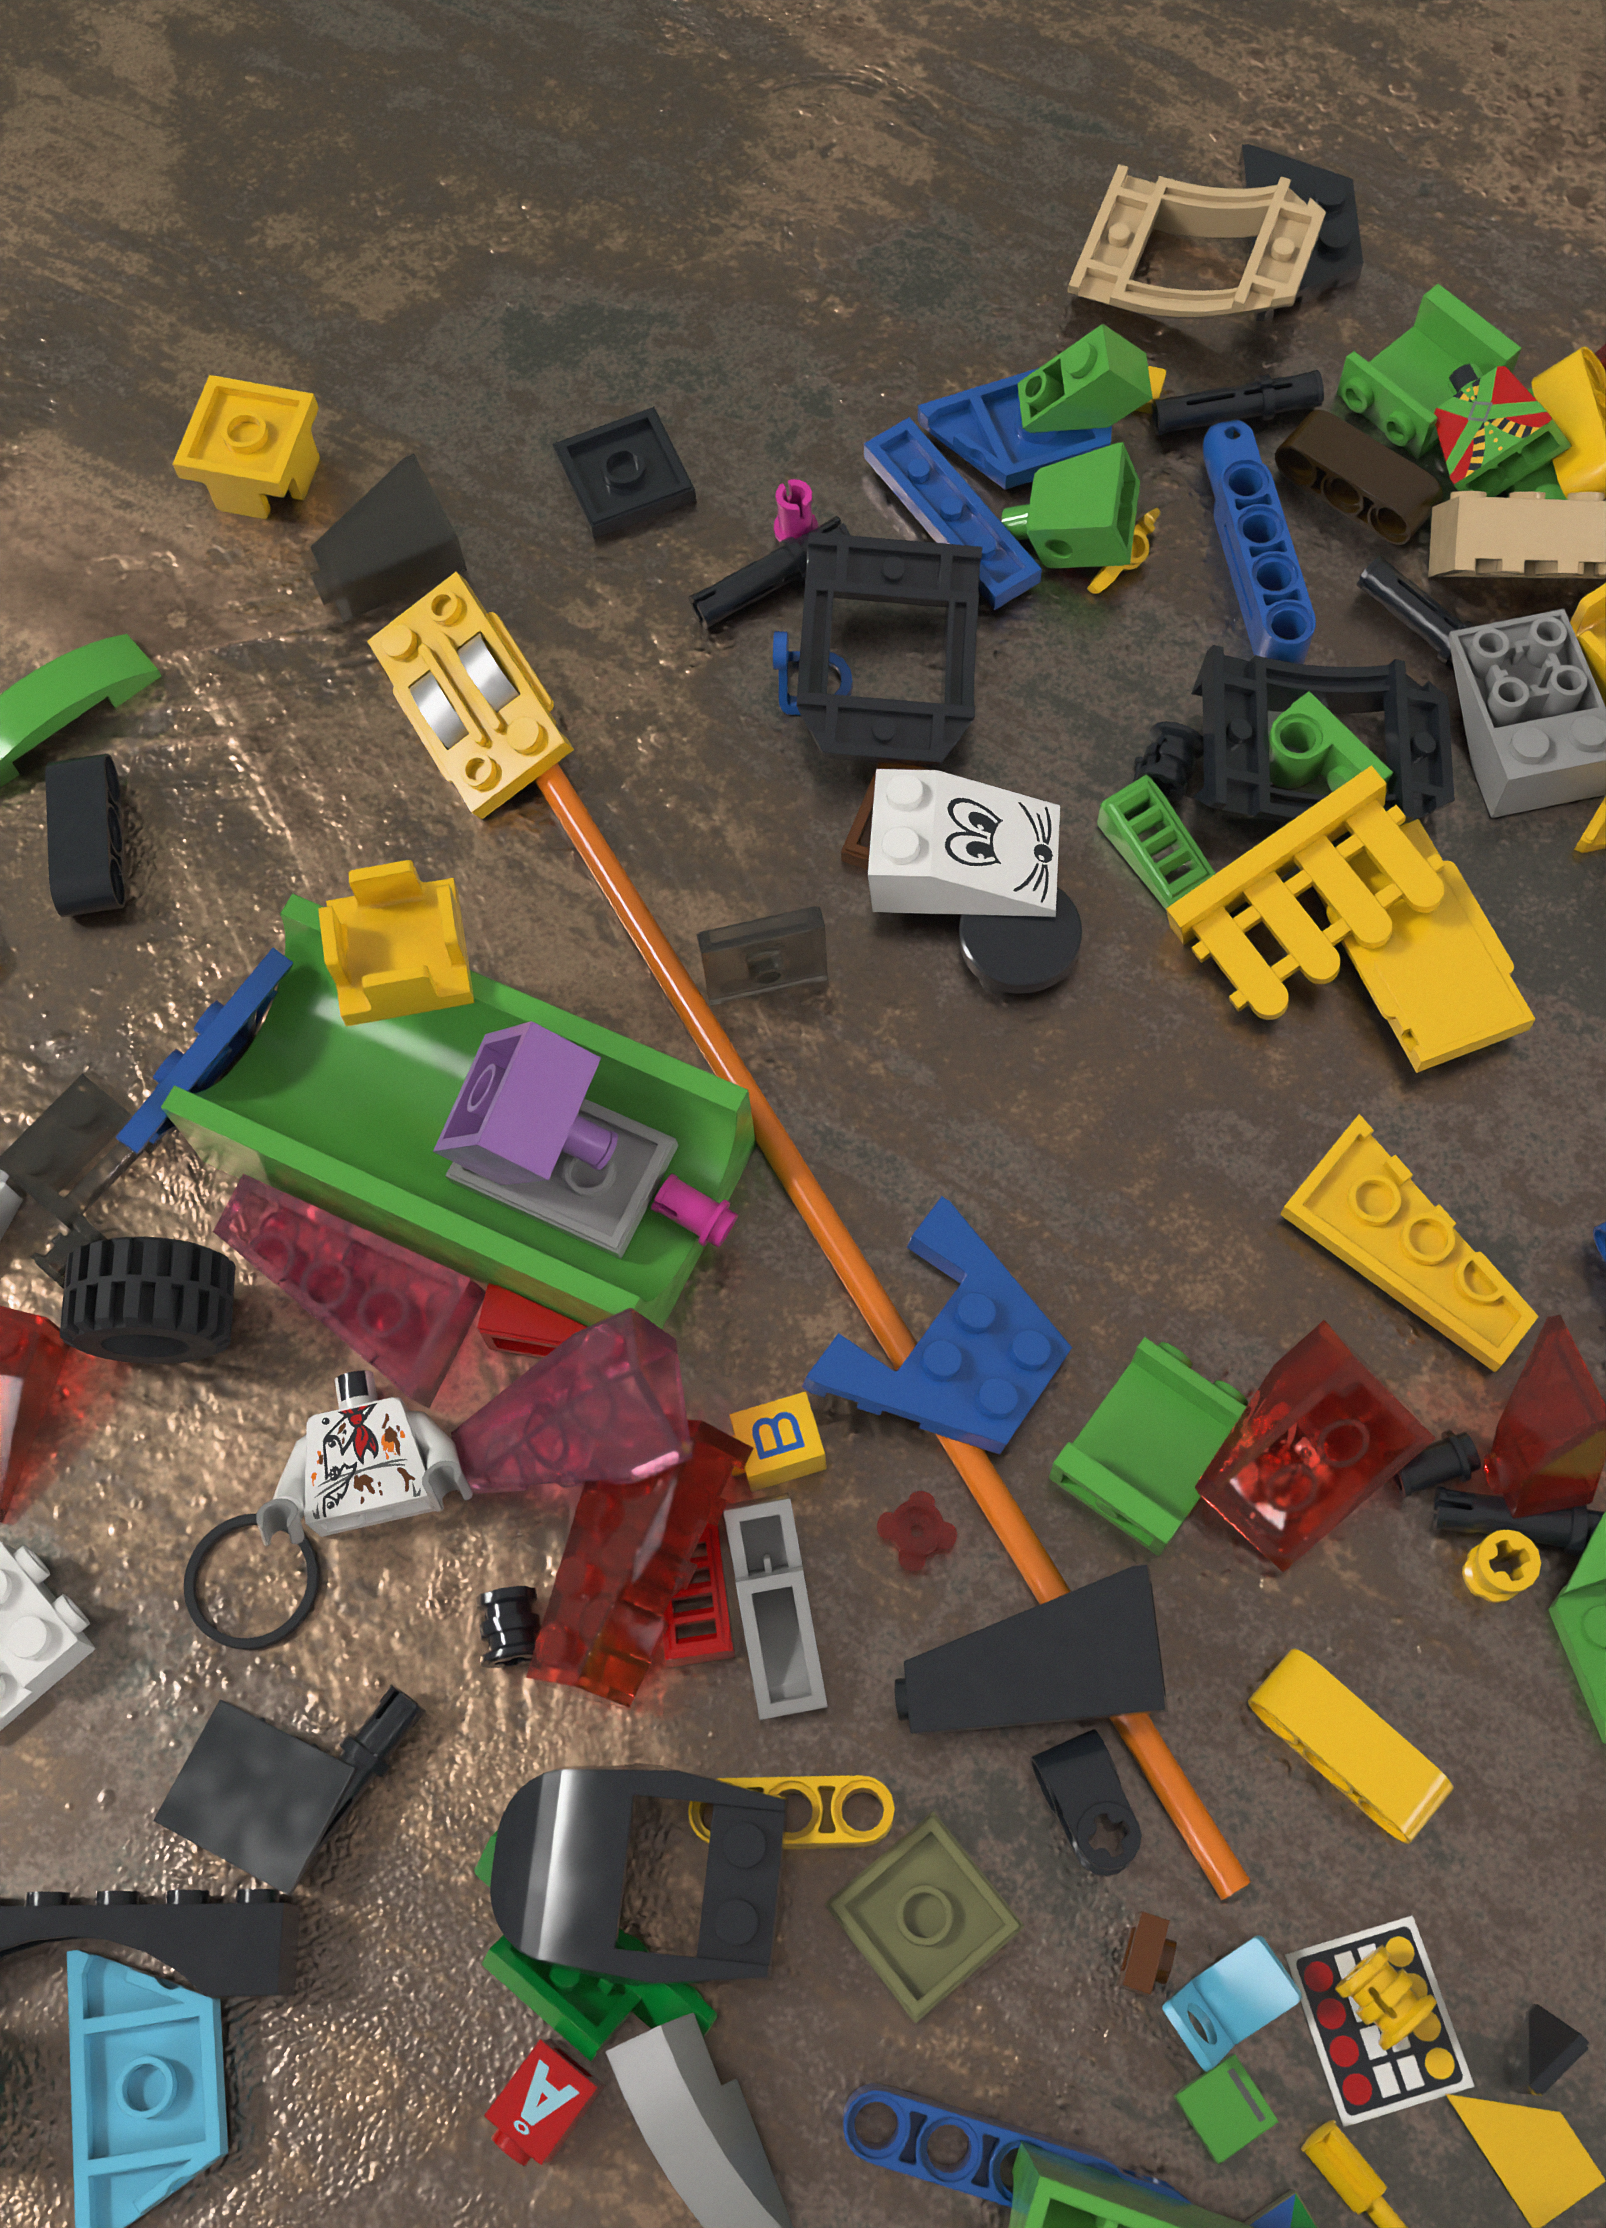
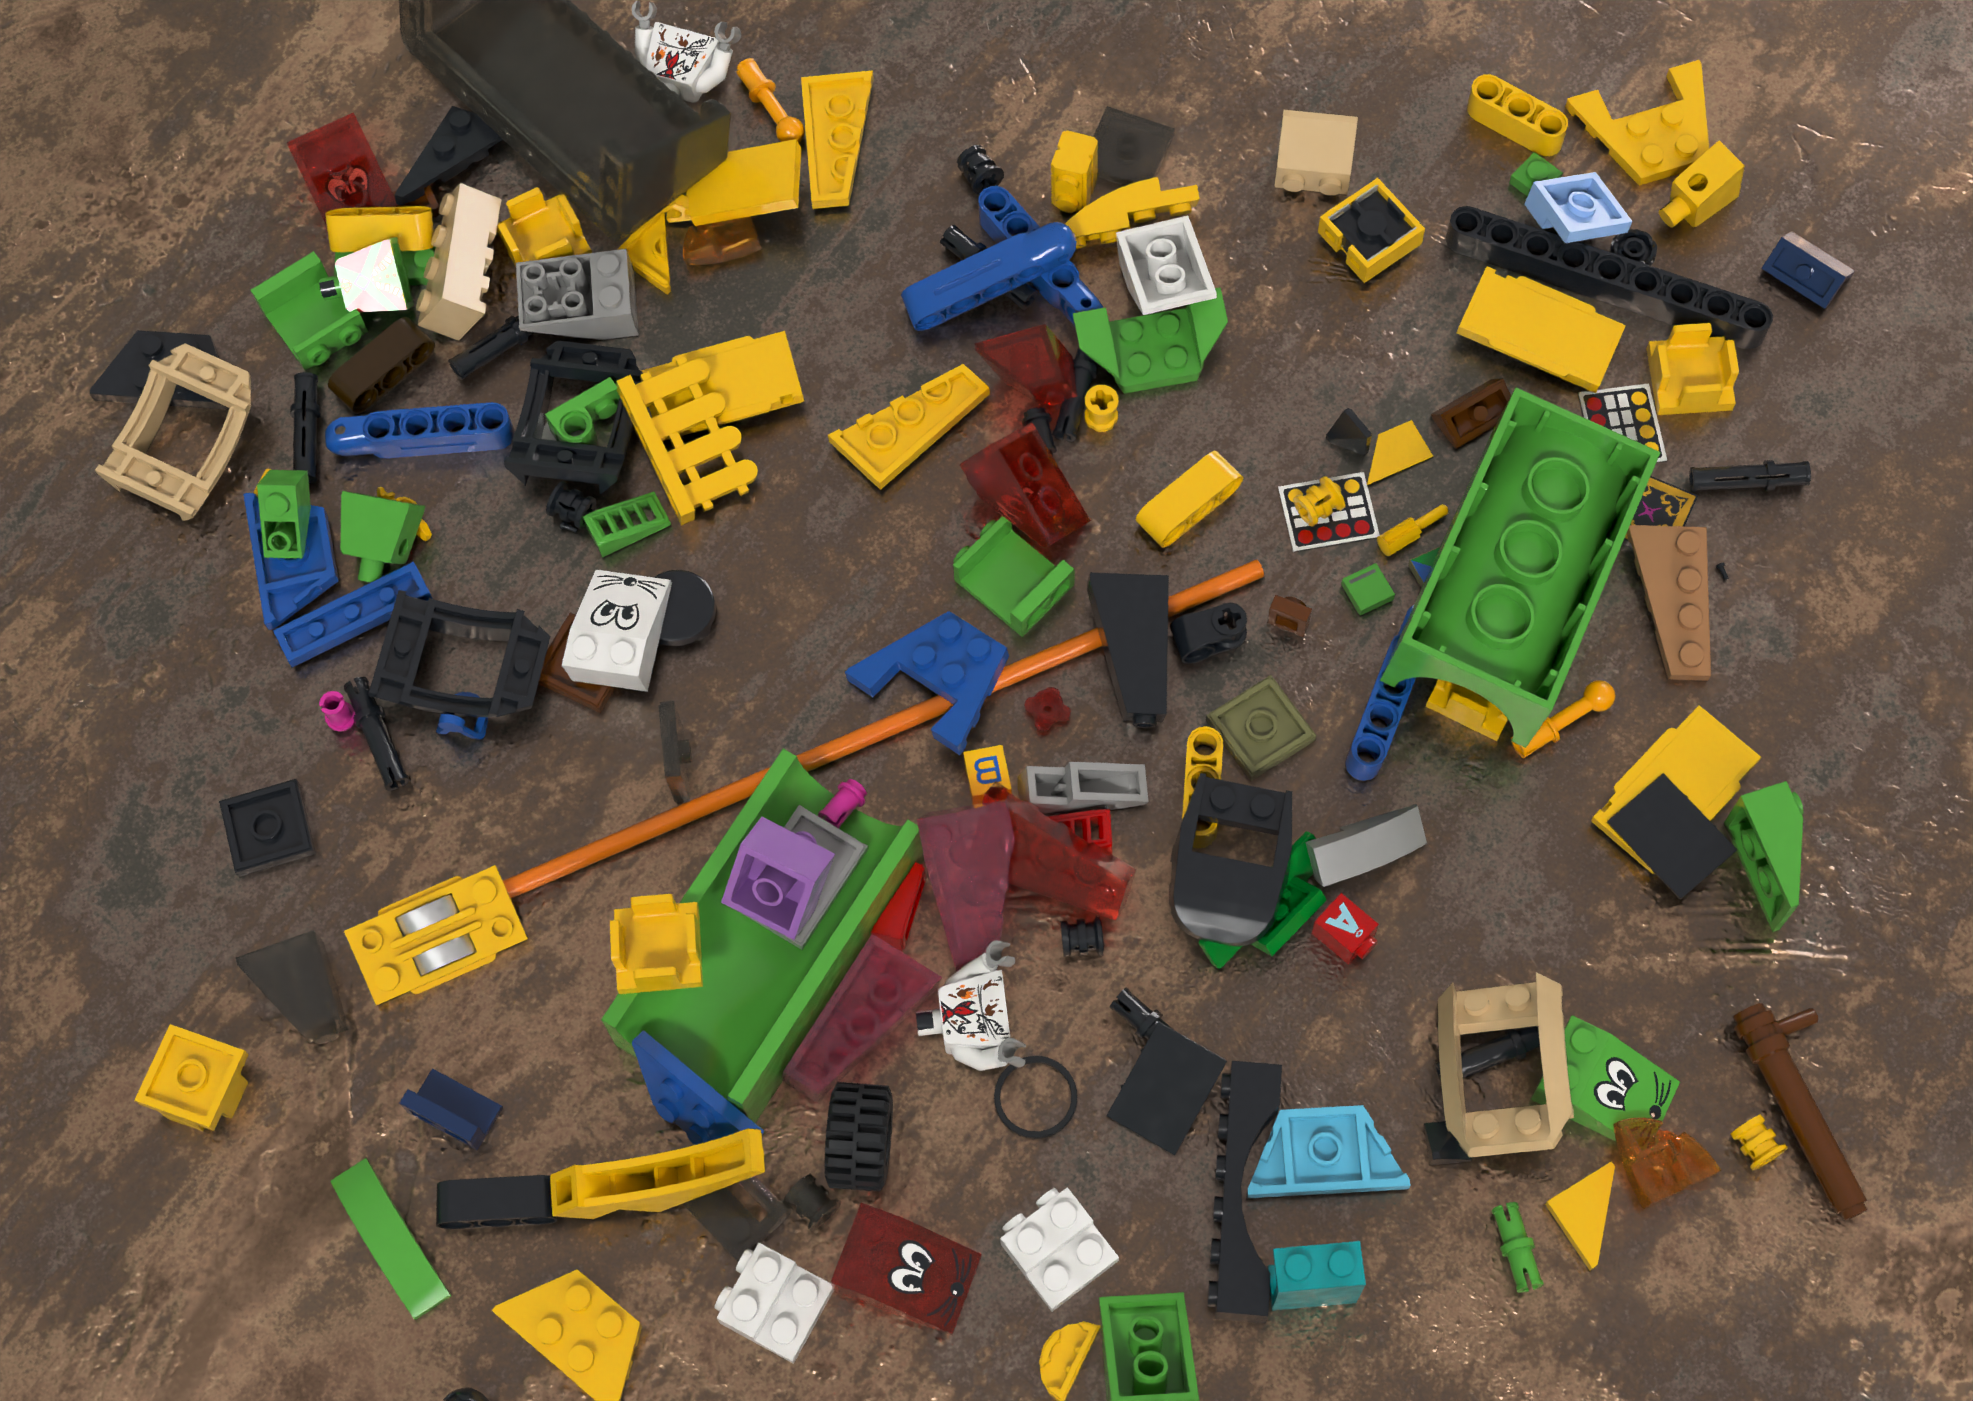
camera: 85 degrees left, 0 degrees up
medium azure bracket [1162,1935,1302,2072] -> none
none -> dark blue panel [399,1068,503,1151]
none -> yellow arch [550,1128,765,1219]

